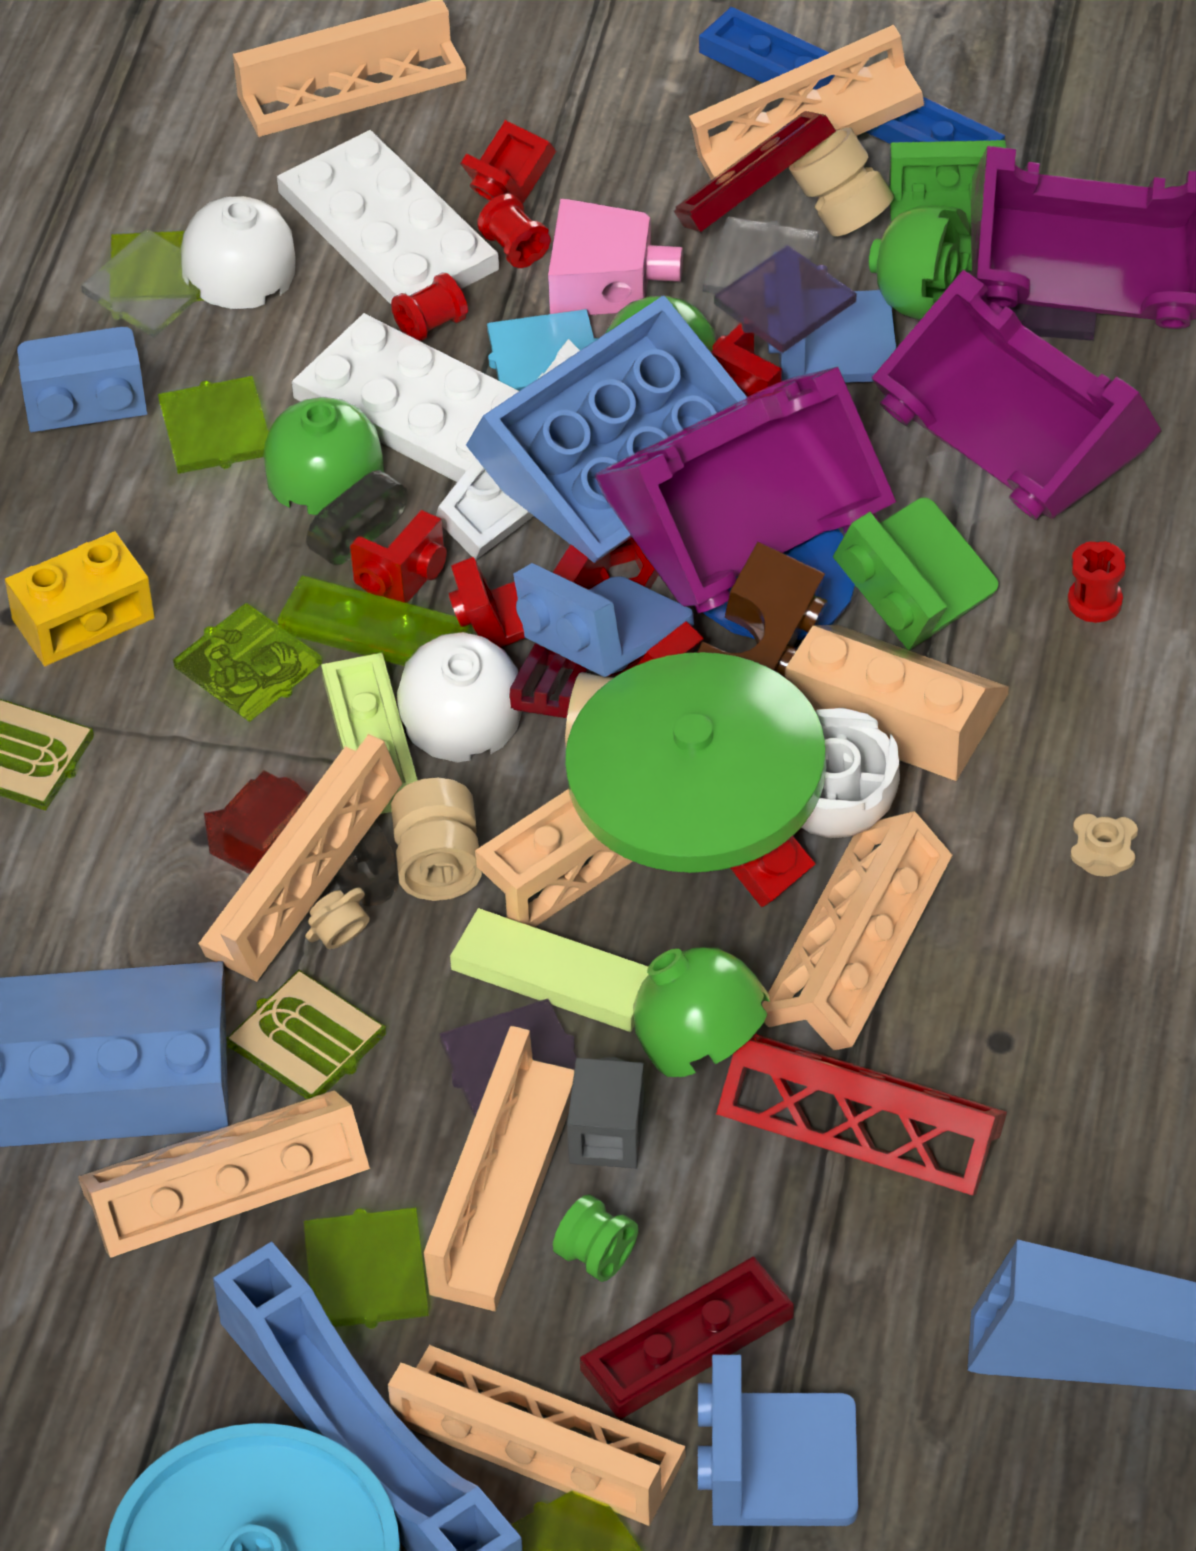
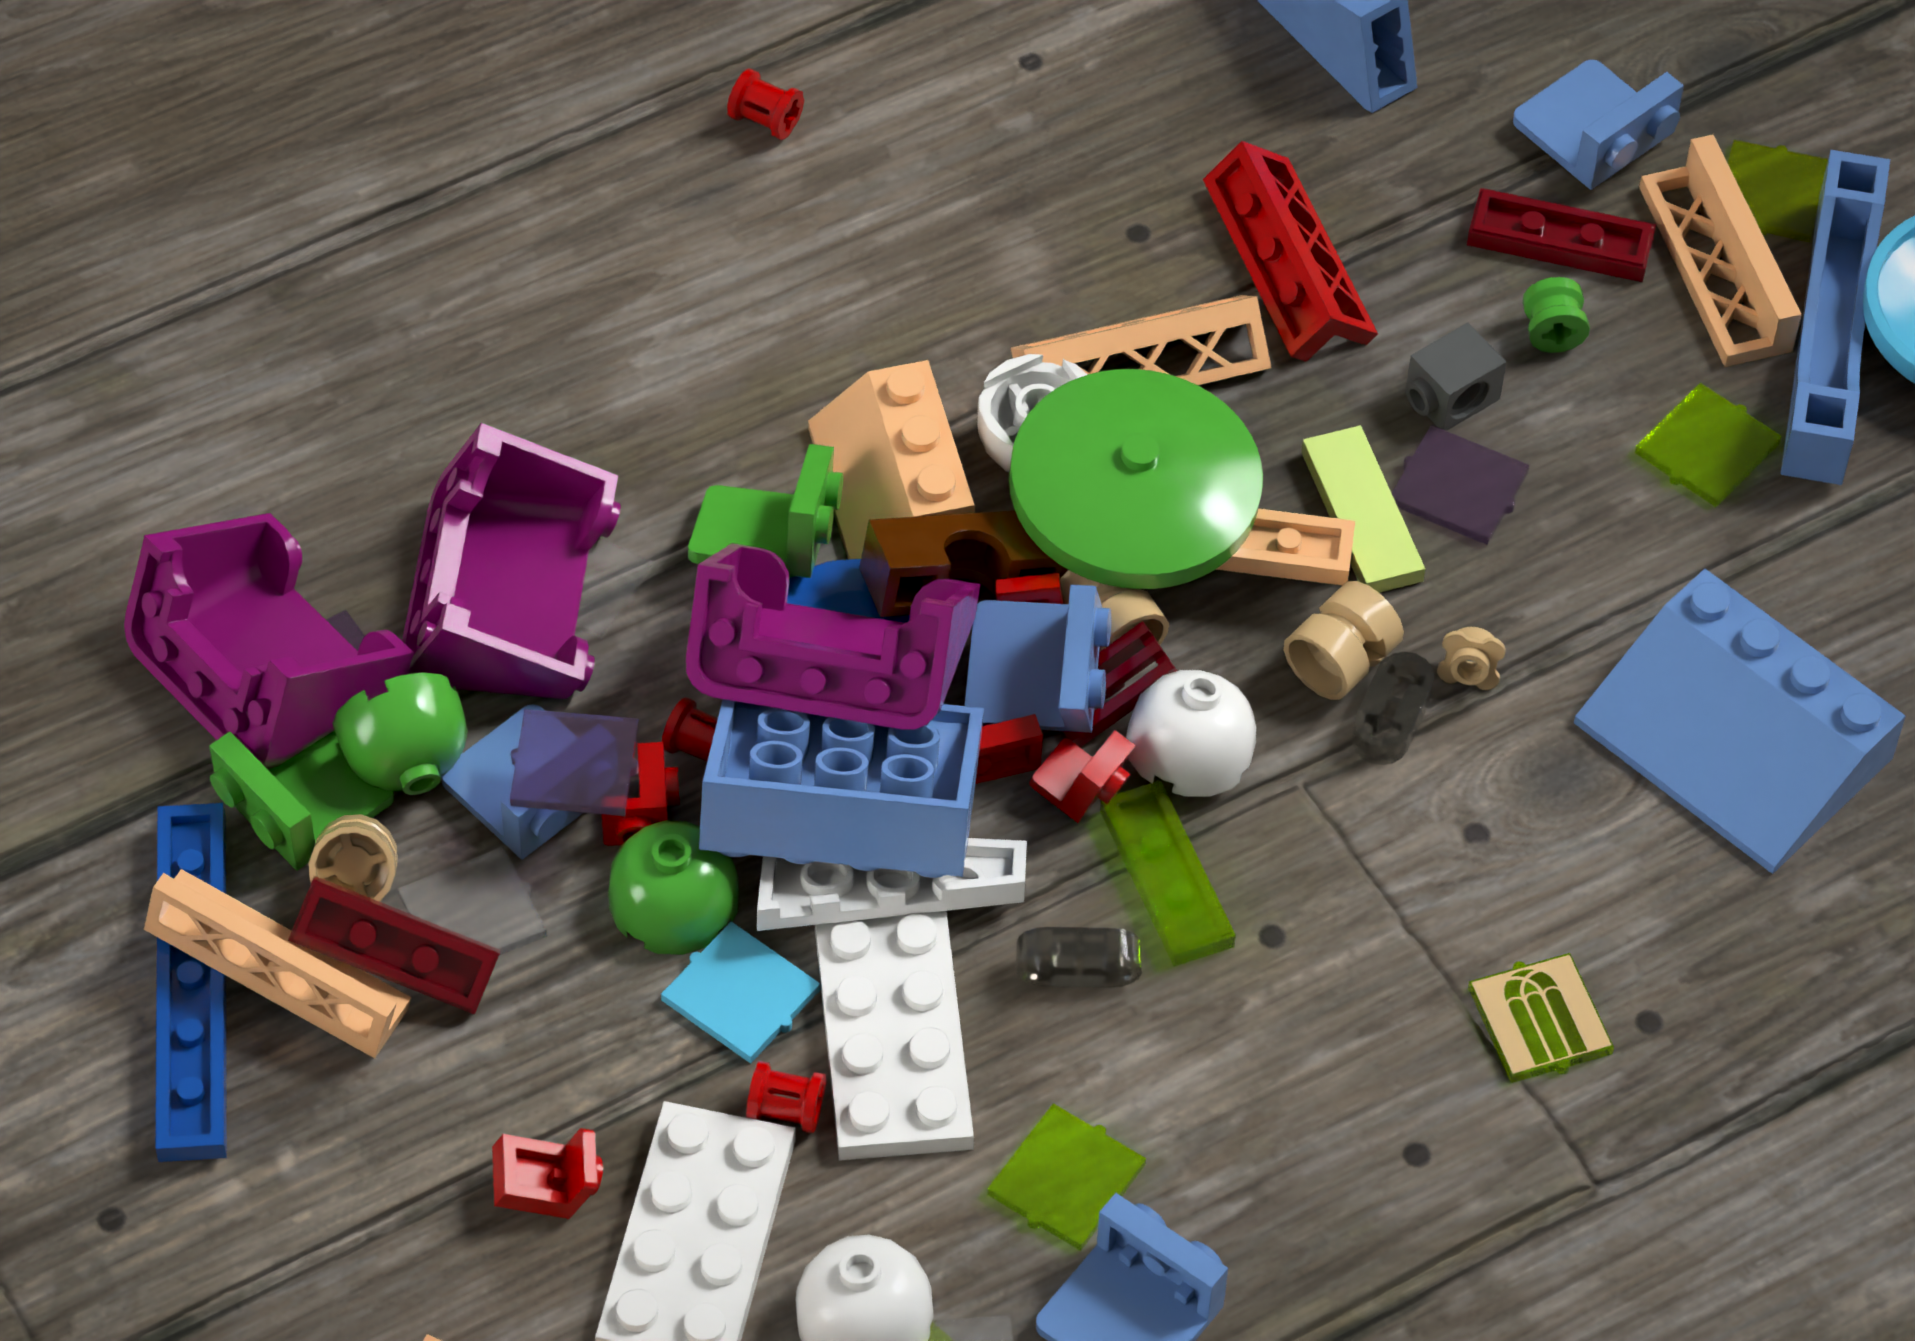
camera: 135 degrees left, 5 degrees up
yellow brick [5,531,154,667] -> none
light nougat fence [78,1090,370,1258] -> none
clear neon green piece [173,603,322,722] -> none
light nougat fence [198,734,403,982] -> none
clear red window [204,770,308,874] -> none
piece [226,970,386,1100] -> none
bright green cylinder [264,397,384,516] -> none
yellowish green tile [321,653,418,814] -> none
red bracket [350,510,447,607] -> none
light nougat fence [424,1026,574,1312] -> none
red bush [477,194,551,268] -> none
bright pink torso [548,199,683,315] -> none
bright green cylinder [633,948,770,1077] -> none
red bush [1067,541,1126,623] -> none
tan plate [1071,814,1138,877] -> none

